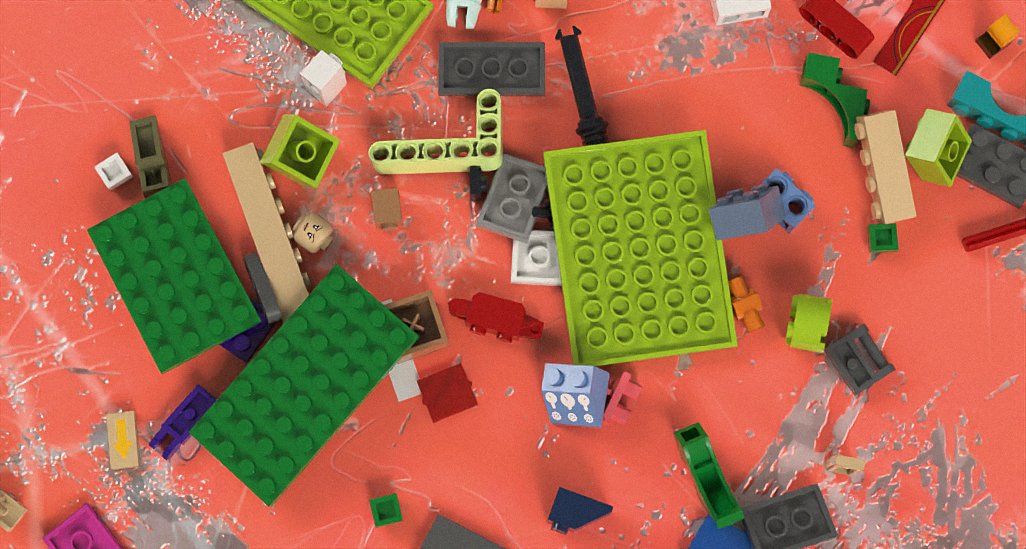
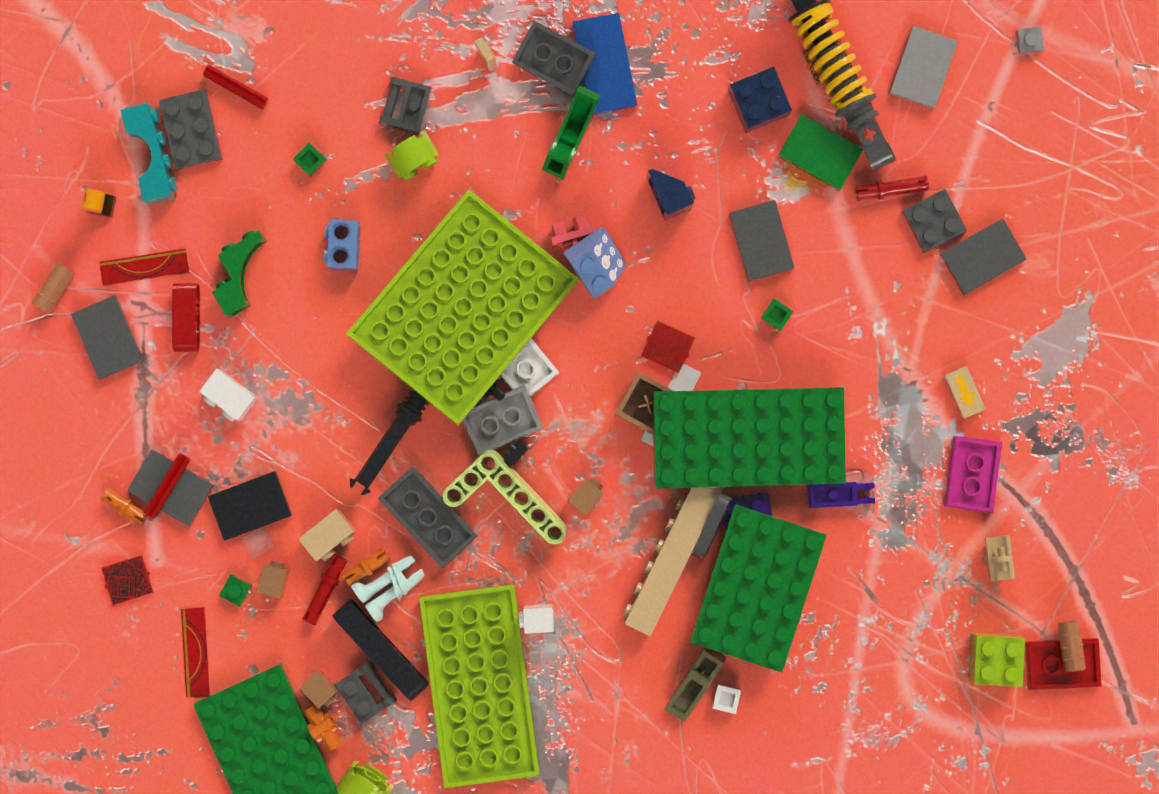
camera: 130 degrees left, 10 degrees up
tan tile [106,411,141,470] -> none
lime brick [260,114,340,188] -> none
tan head [292,213,334,253] -> none
red hinge [448,292,544,343] -> none
sand blue brick [708,184,786,240] -> none
orange axle [728,276,765,333] -> none
tan brick [855,110,917,224] -> none
lime brick [905,108,972,187] -> none

